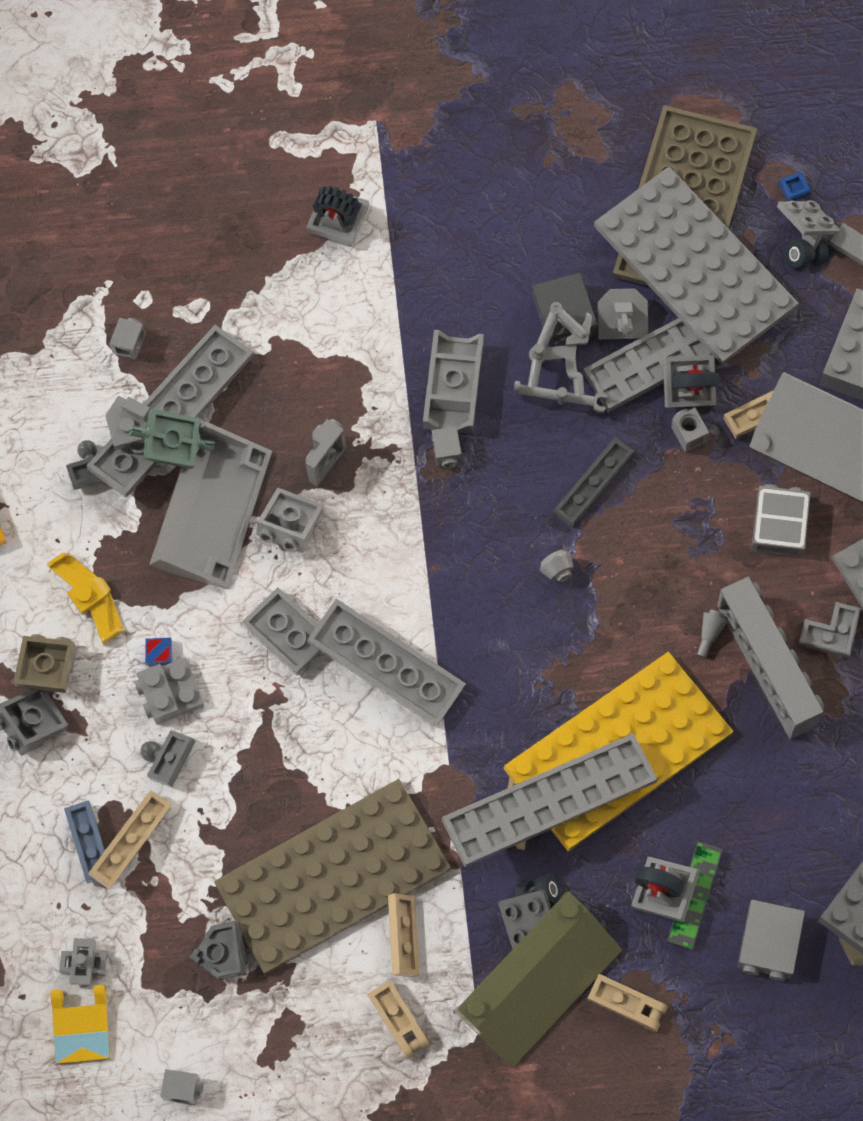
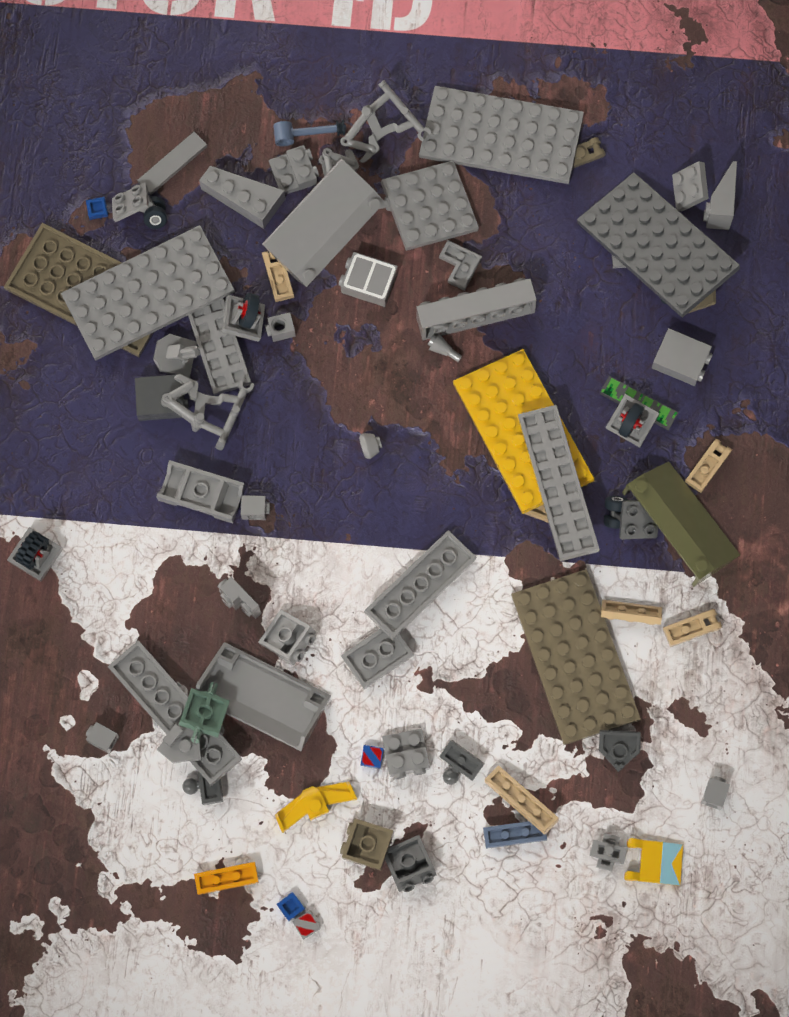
camera: 80 degrees left, 5 degrees up
dark grey tile [553,437,635,528] -> none

